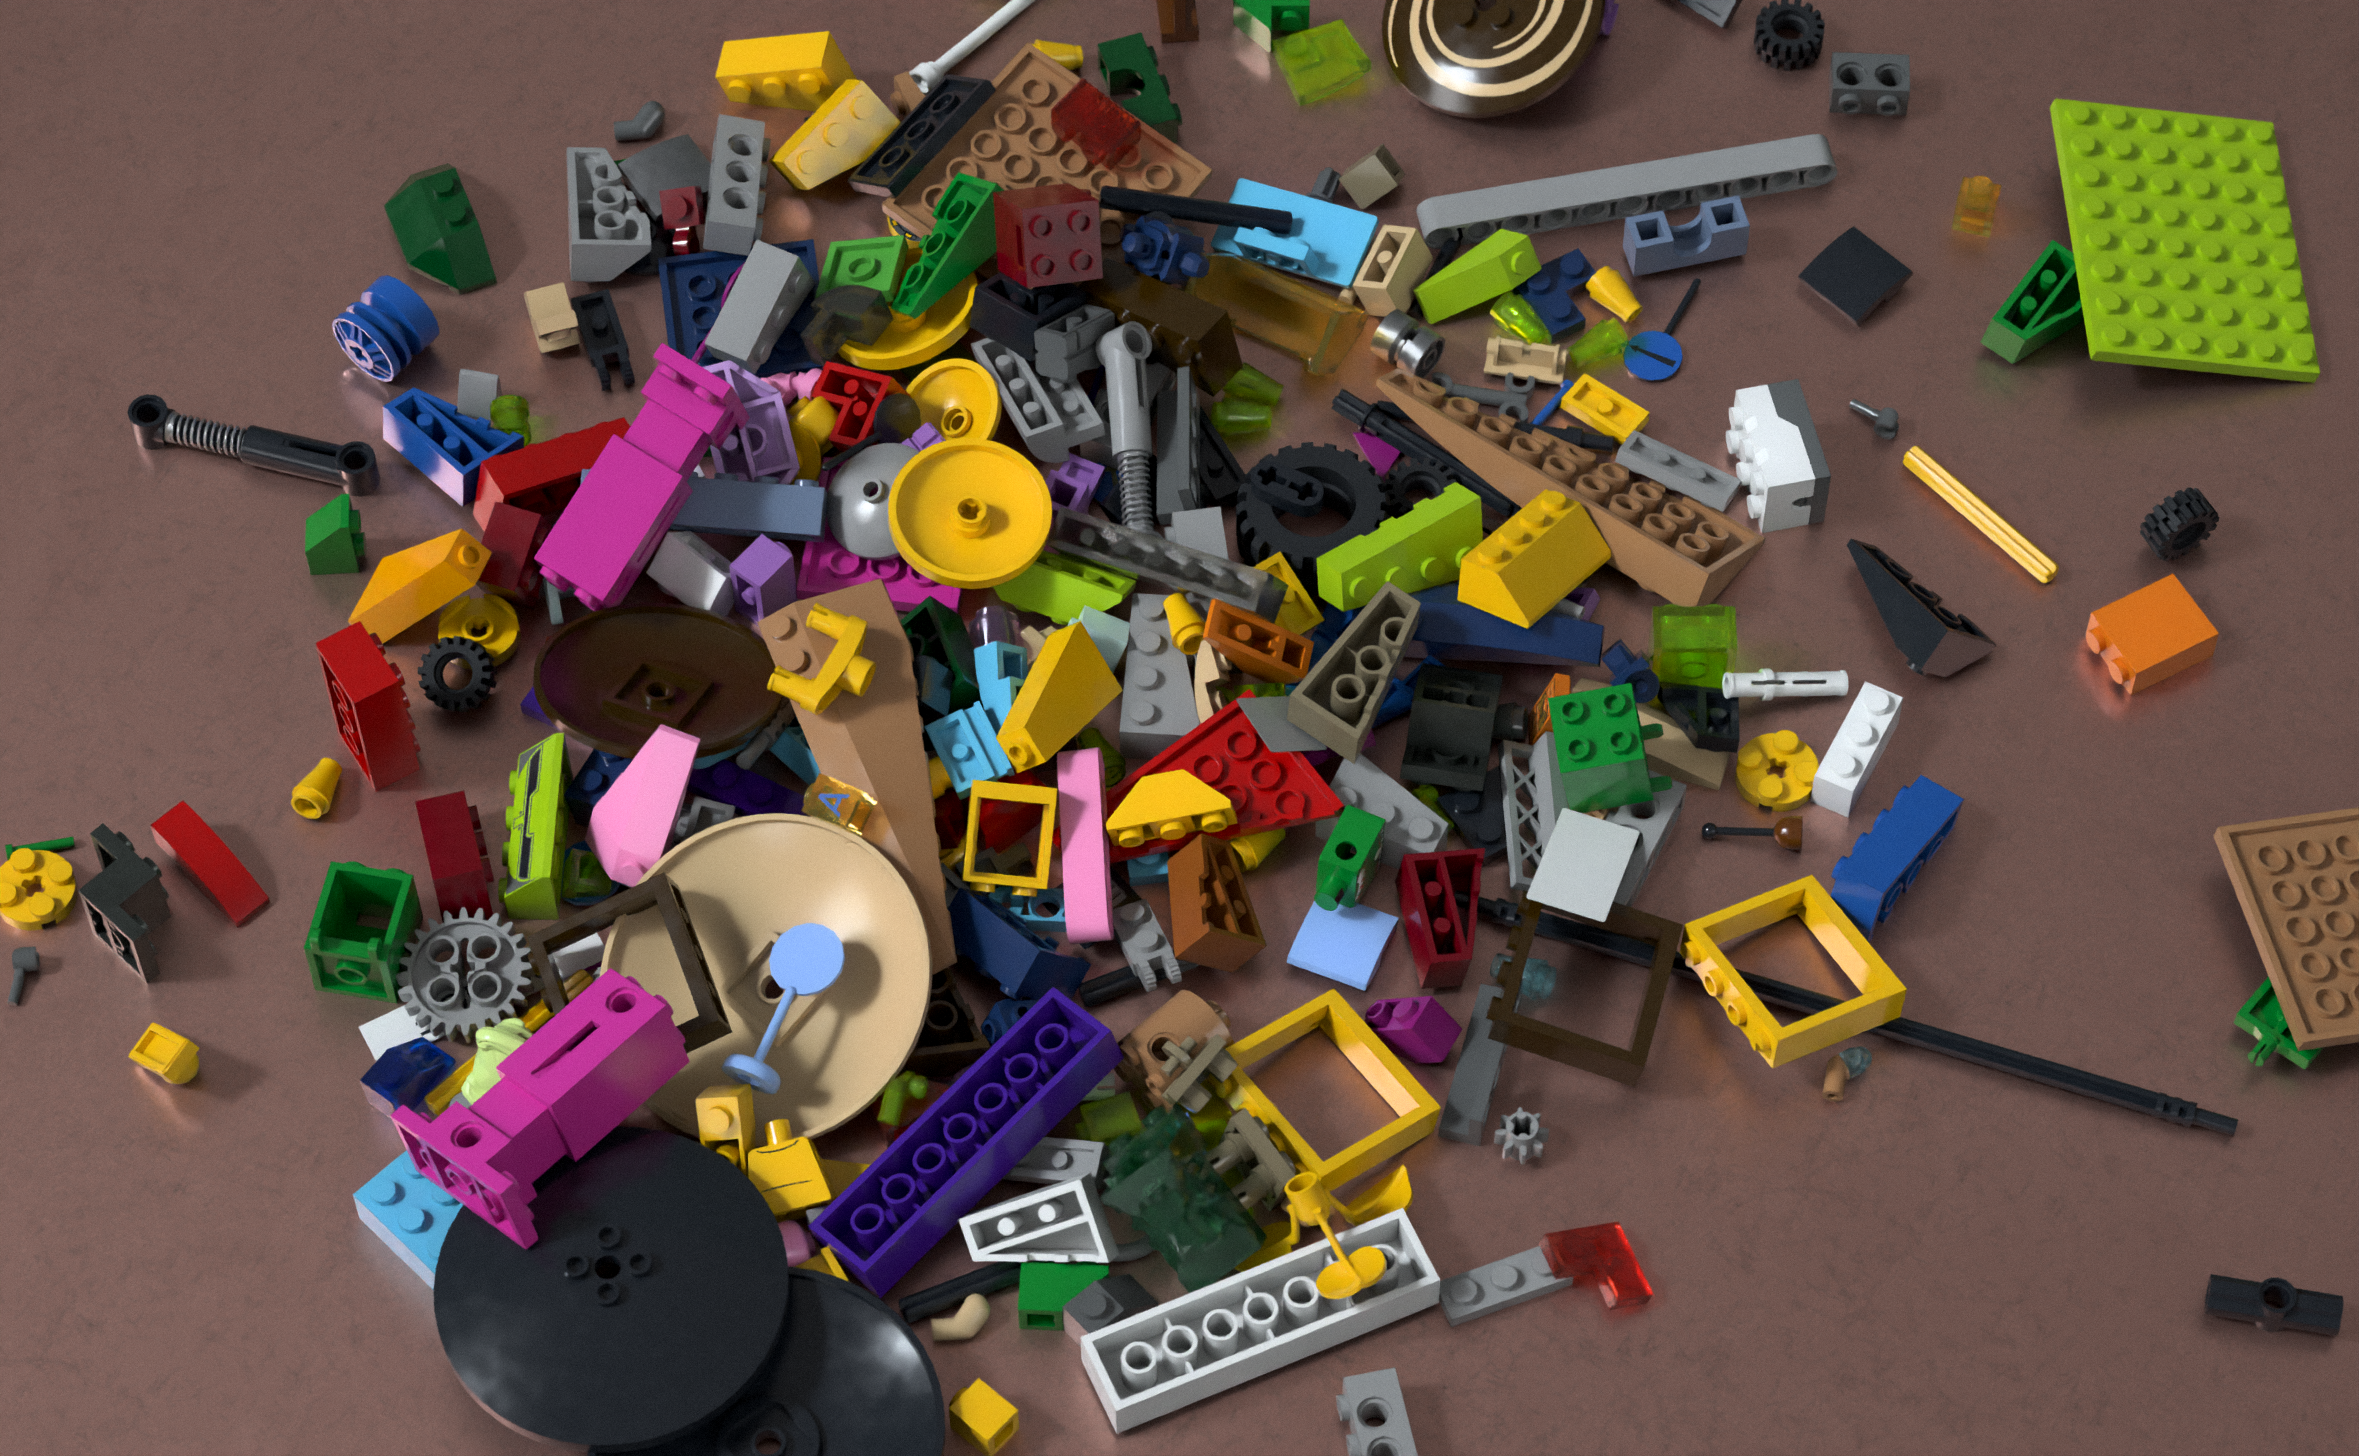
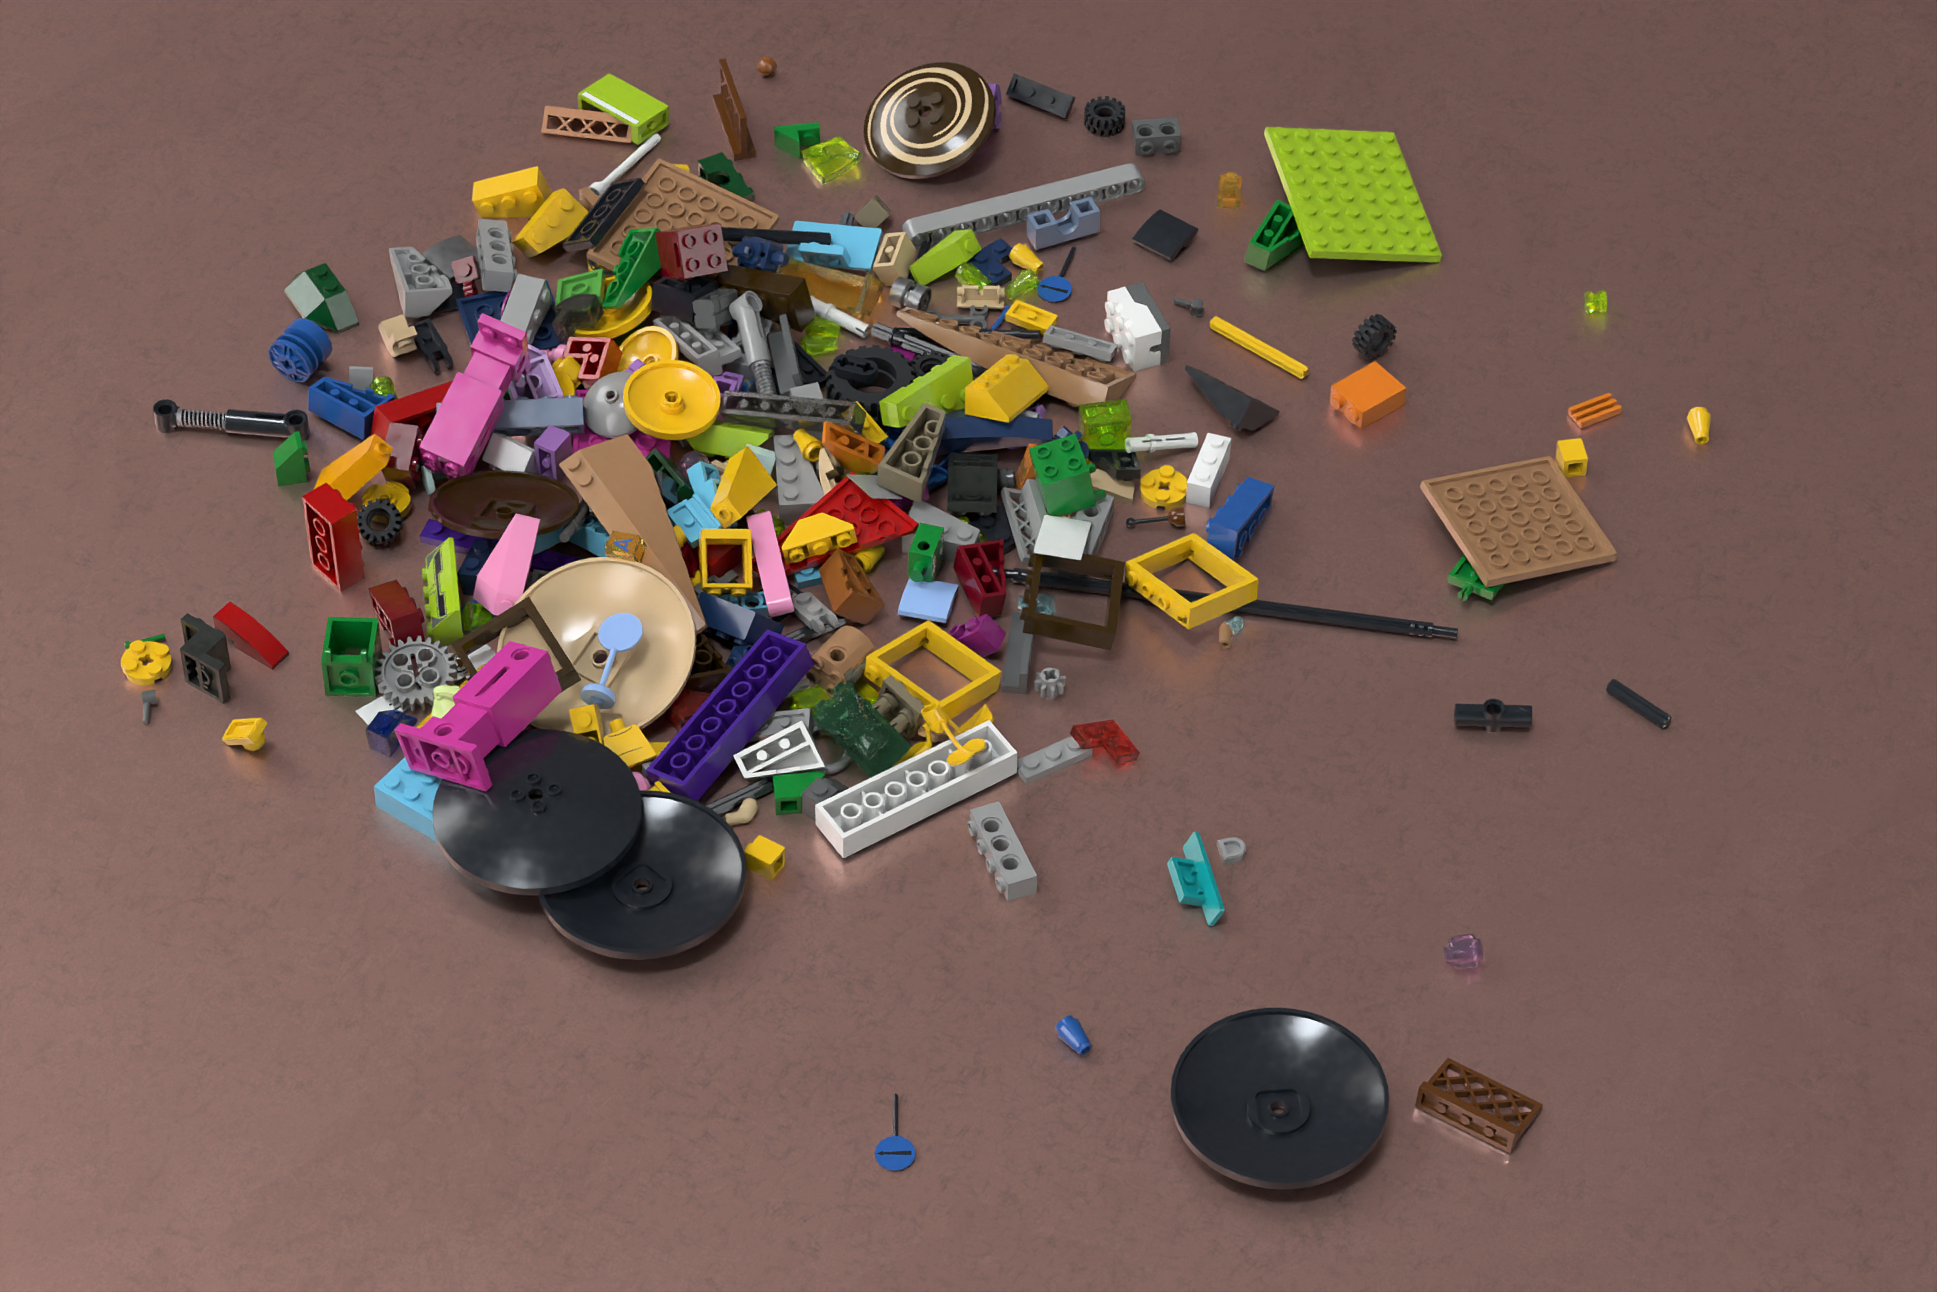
camera: 10 degrees left, 10 degrees down
yellow cone [291,758,343,819] -> none
dark grey arm [614,101,665,141] -> none
yellow connector [767,602,876,715] -> none
black piece [822,393,921,471] -> none
clear neon green arm [877,1071,928,1126] -> none
clear red brick [1051,78,1141,170] -> none
dark tan hips [1160,1034,1238,1114] -> none
none -> white pin [810,296,871,339]

